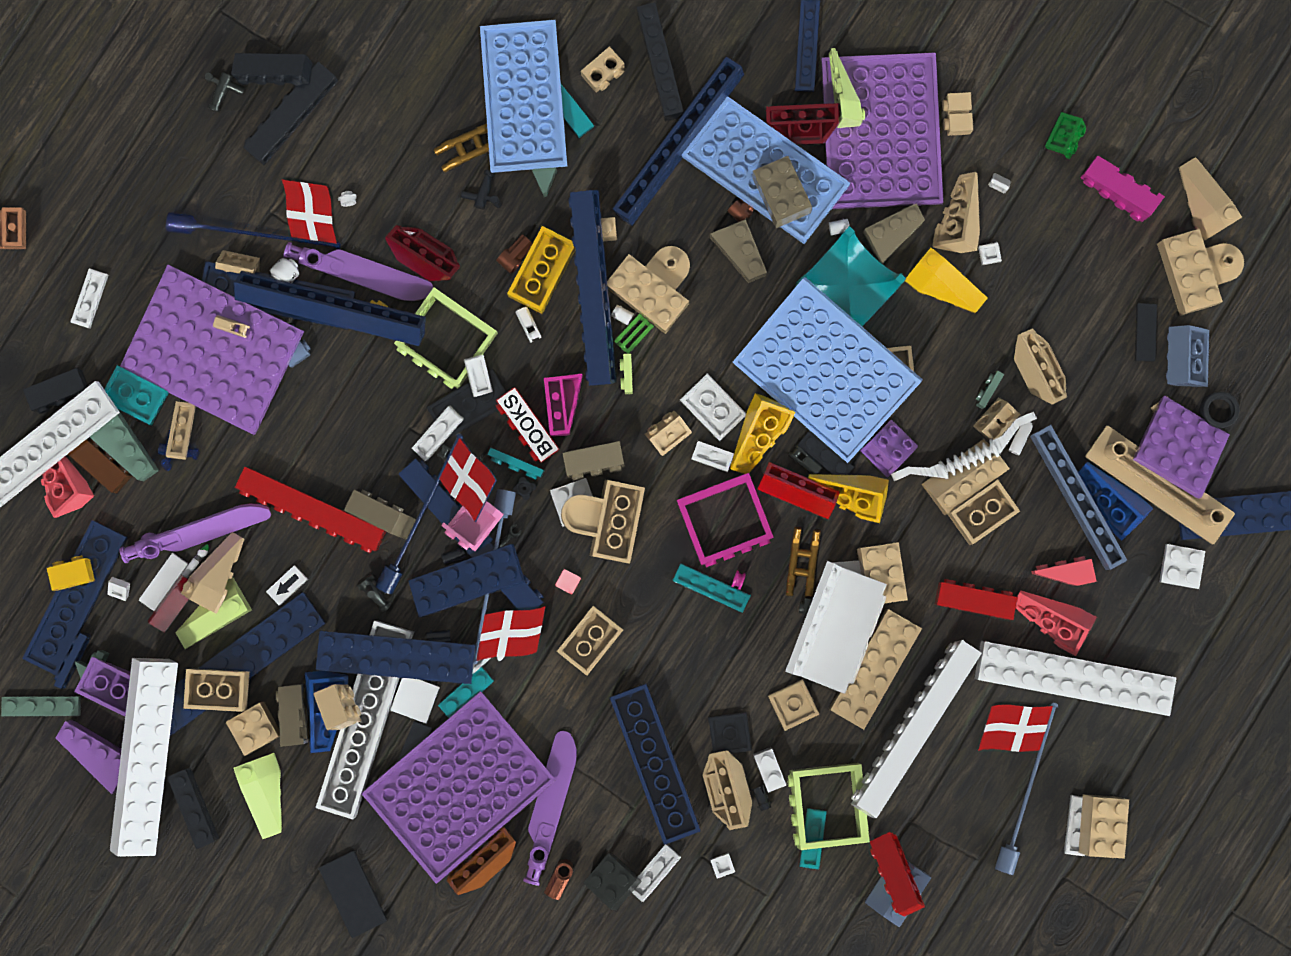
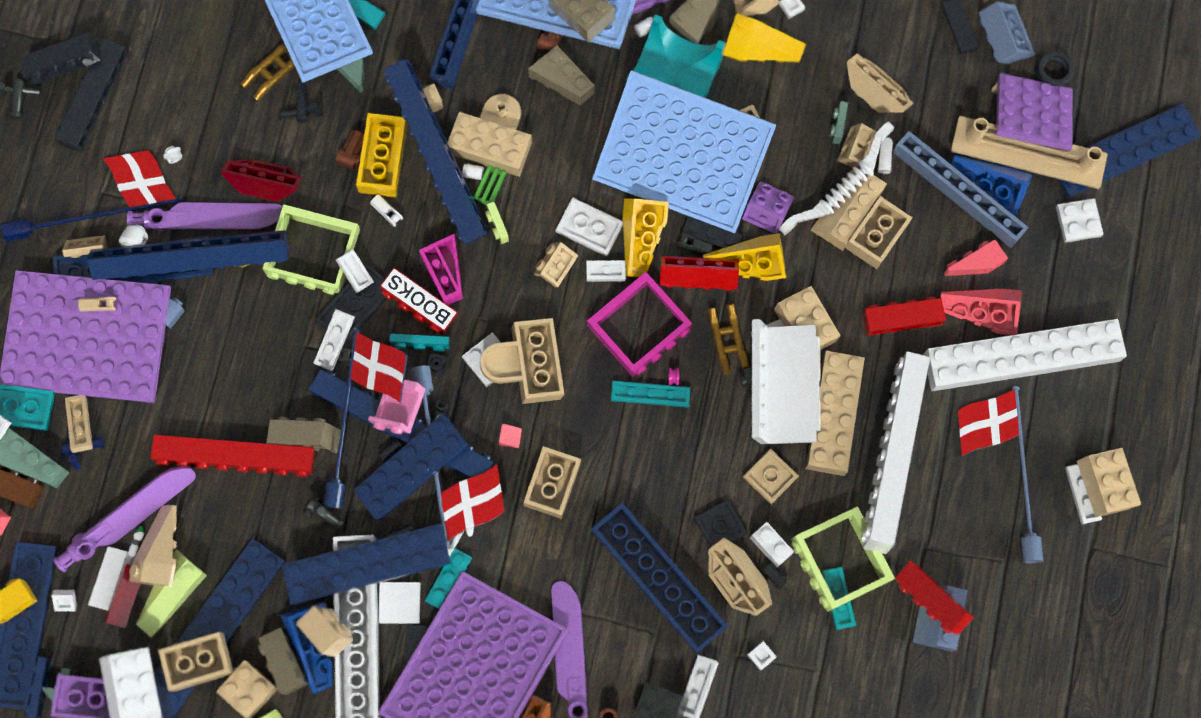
camera: 30 degrees left, 10 degrees down
white tile [266,565,308,606] -> none
dark tan brick [563,441,625,481] -> none

